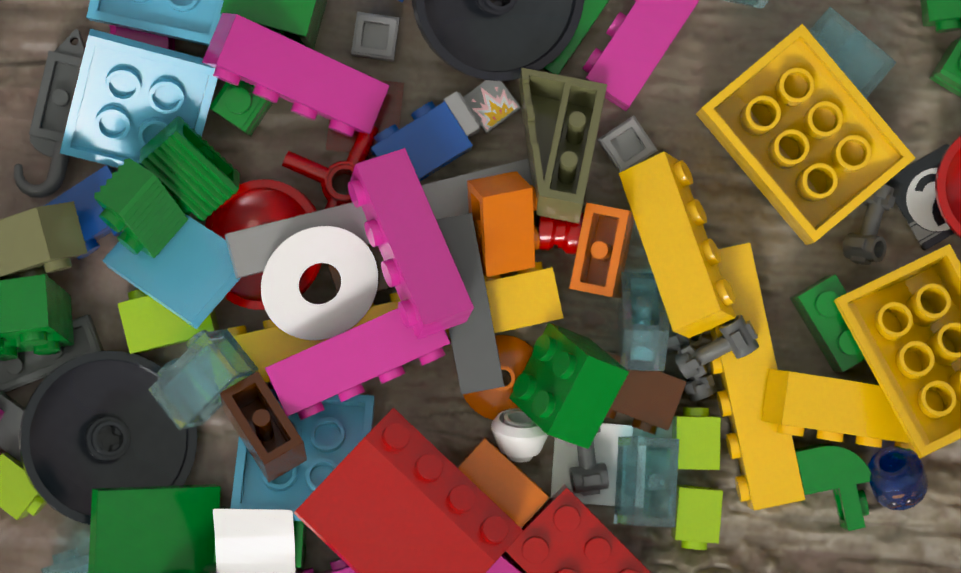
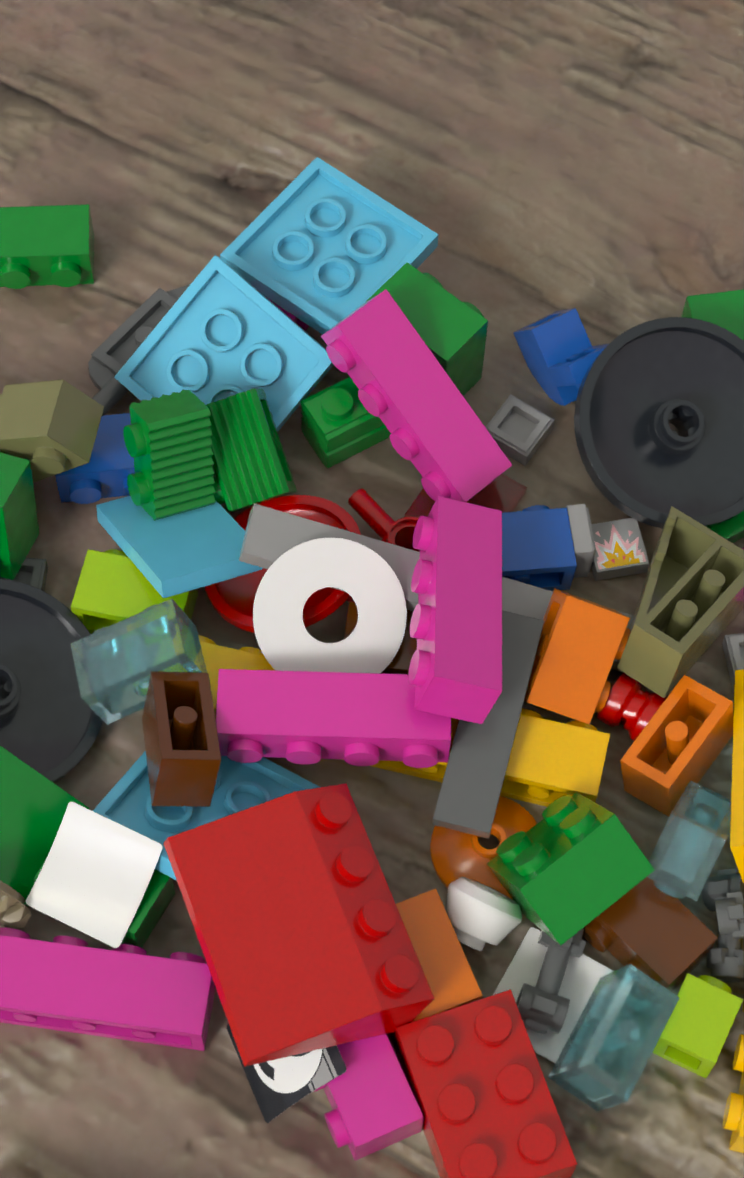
camera: 25 degrees right, 25 degrees down
lime brick [671,484,723,550] -> none

